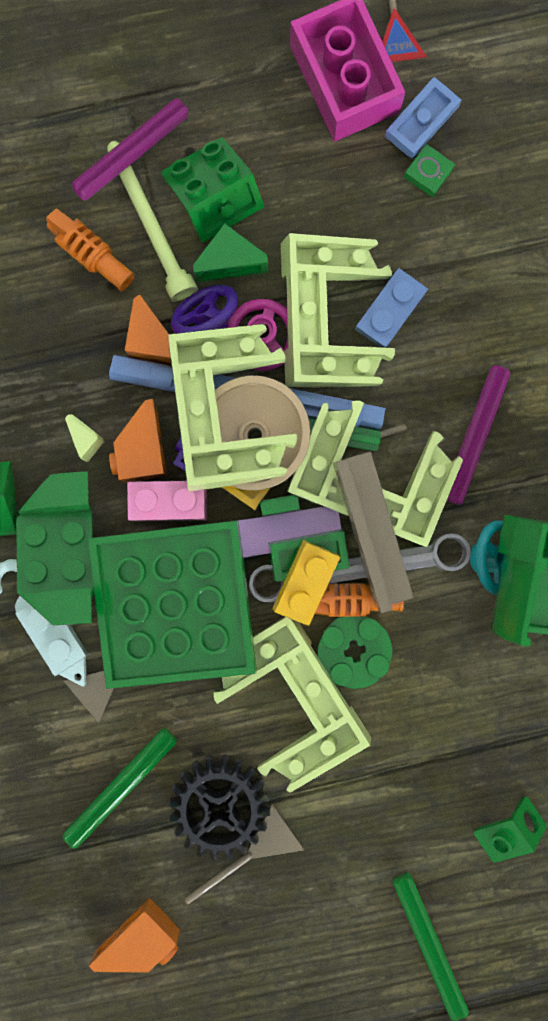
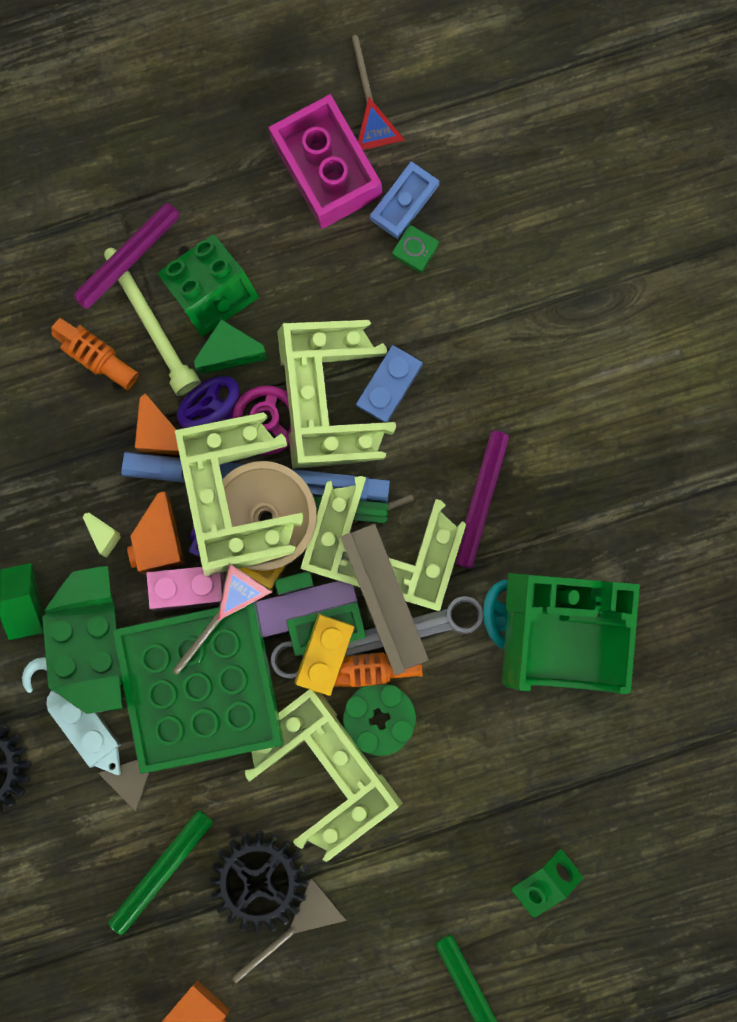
camera: 10 degrees right, 5 degrees down
none -> piece [173,563,272,675]

